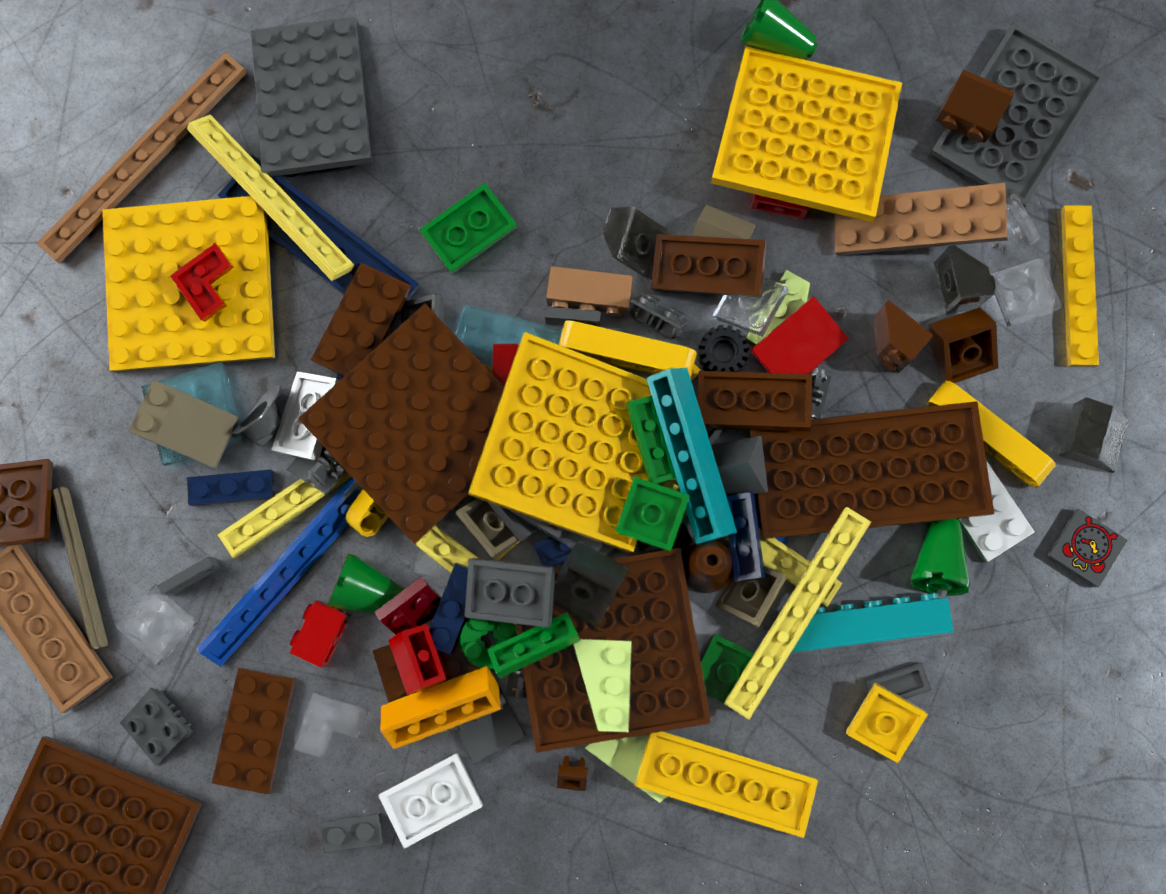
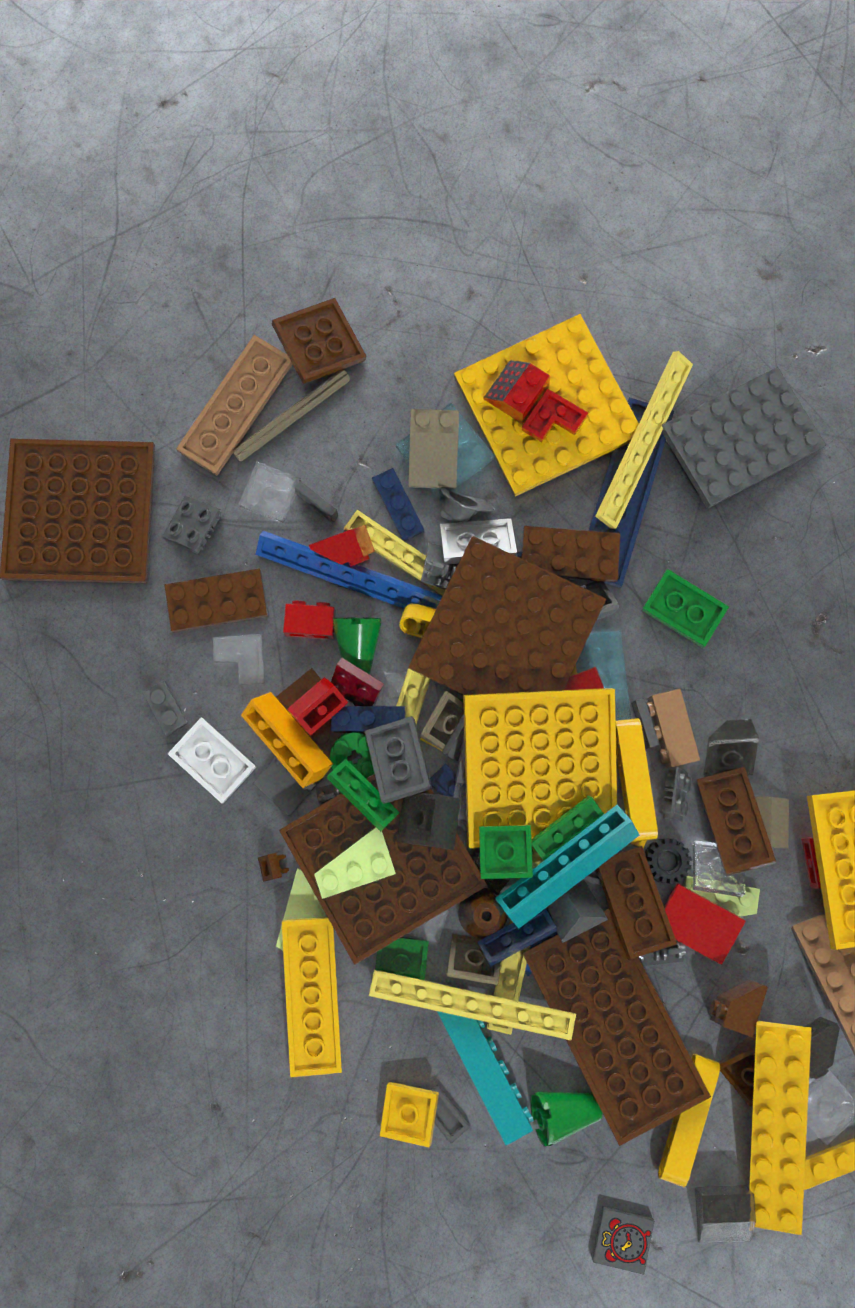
camera: 60 degrees right, 0 degrees up
medium nougat plate [36,52,247,264] -> none
white plate [956,462,1035,563] -> none
none -> red slope [309,525,375,566]
none -> red slope [483,360,550,424]
none -> yellow plate [748,1021,811,1235]

